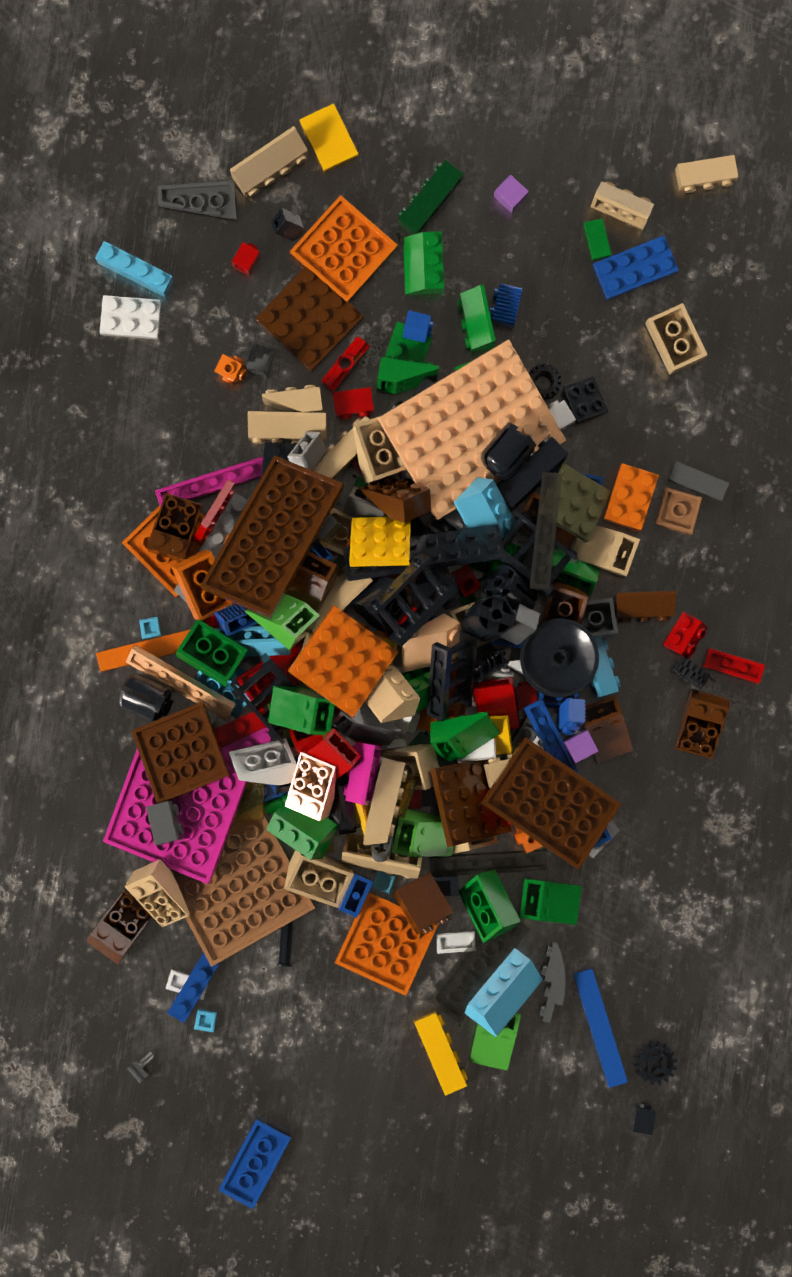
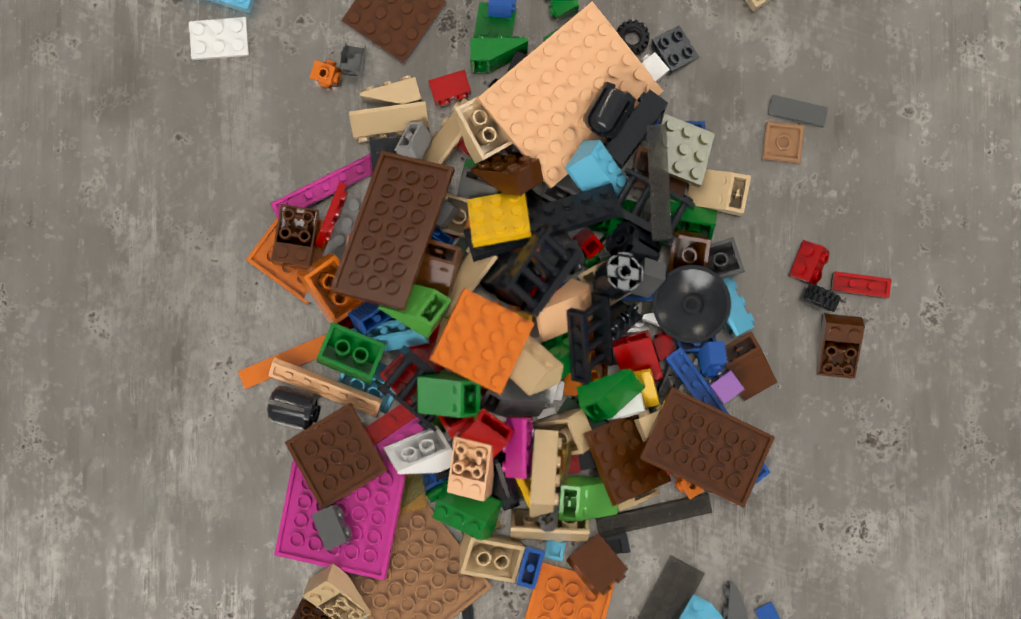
camera: 10 degrees left, 0 degrees up
medium azure tile [139,617,162,639] -> none
red piece [321,336,370,392] -> none
white tile [436,931,476,954] -> none
green slope [459,869,521,943] -> none
green slope [518,878,582,925] -> none
orange brick [602,463,659,533] -> none
reddish brown slope [613,591,676,623] -> none

